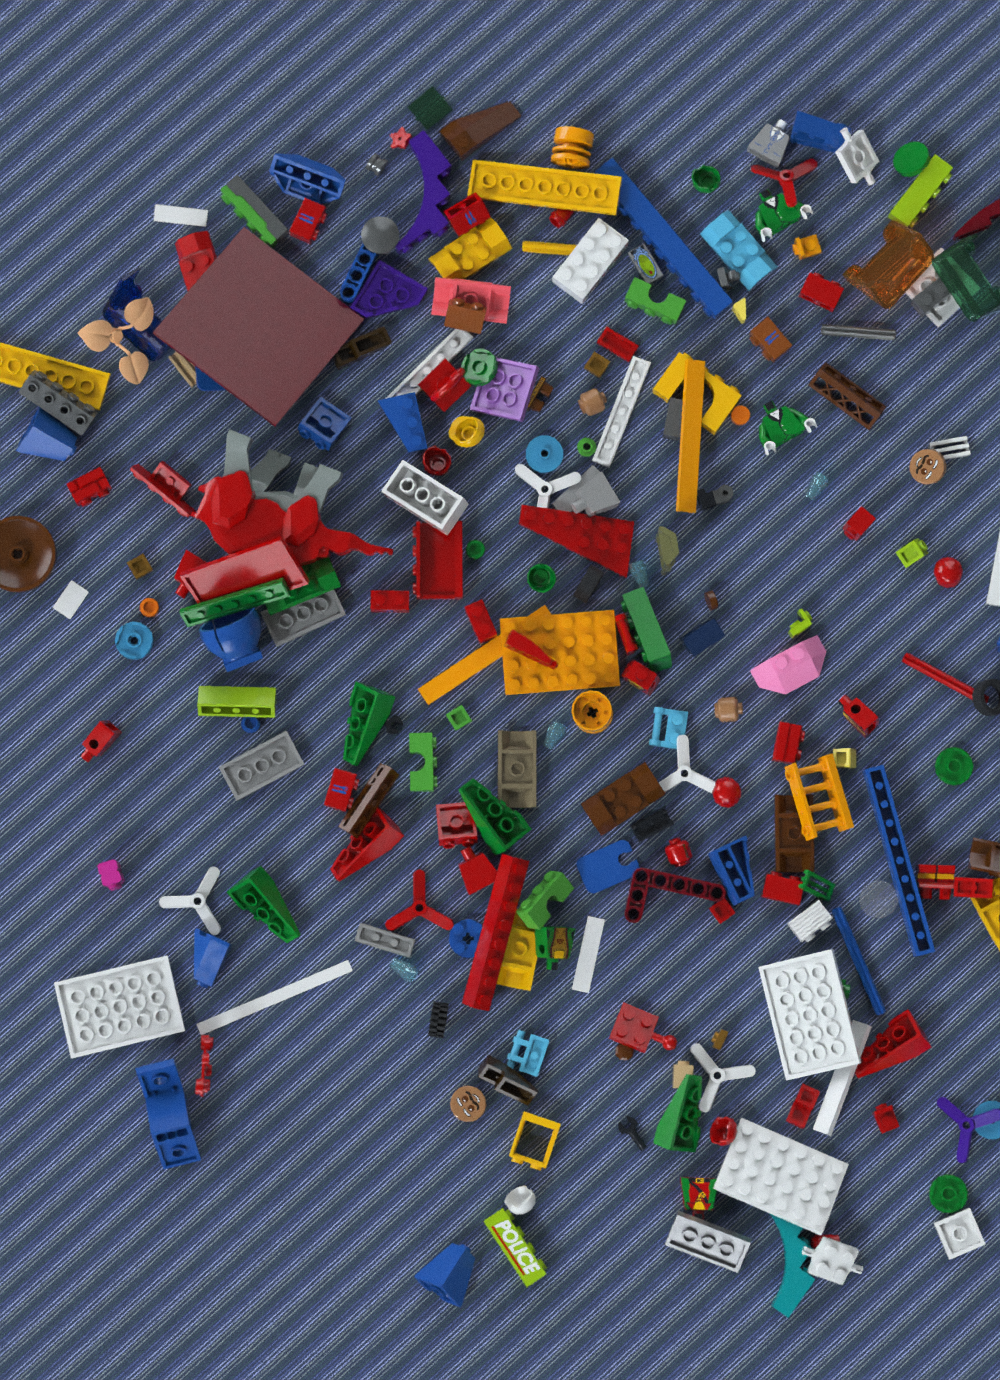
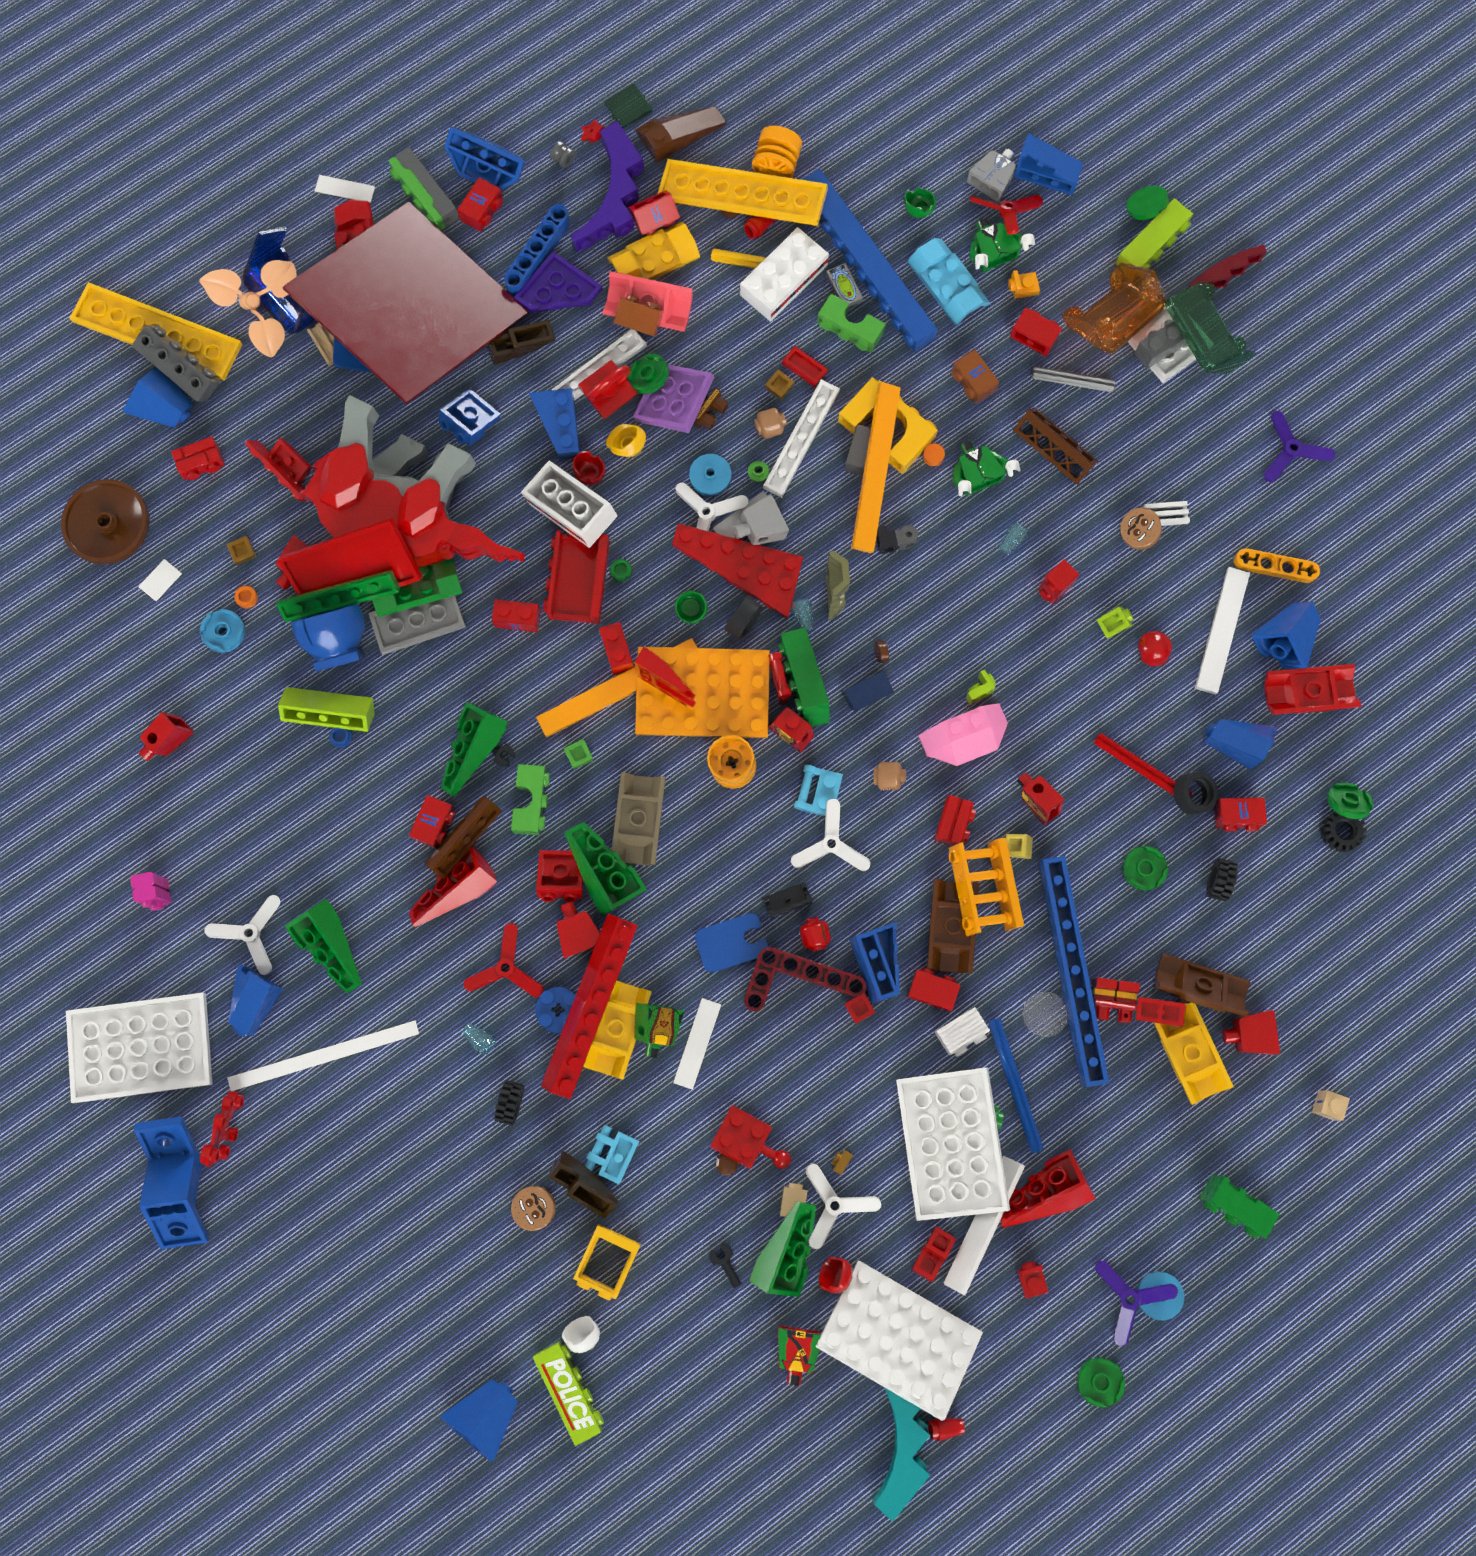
camera: 10 degrees right, 5 degrees down
light grey plate [219,731,305,801] -> none
light grey tile [355,923,415,958] -> none
dark grey dish [361,216,399,254] -> none
bright green arch [516,871,574,930] -> none
clear light blue cone [543,720,566,750] -> none
reddish brown piece [581,762,666,836] -> none
plate [665,1211,752,1273] -> none
red hair [712,776,741,808] -> none
dark grey tile [717,267,741,290] -> none
light yellow slope [732,298,746,324] -> none
green tile [798,870,836,902] -> none
white plate [802,1236,863,1285] -> none
white plate [835,127,879,186] -> none
white plate [934,1208,986,1260] -> none

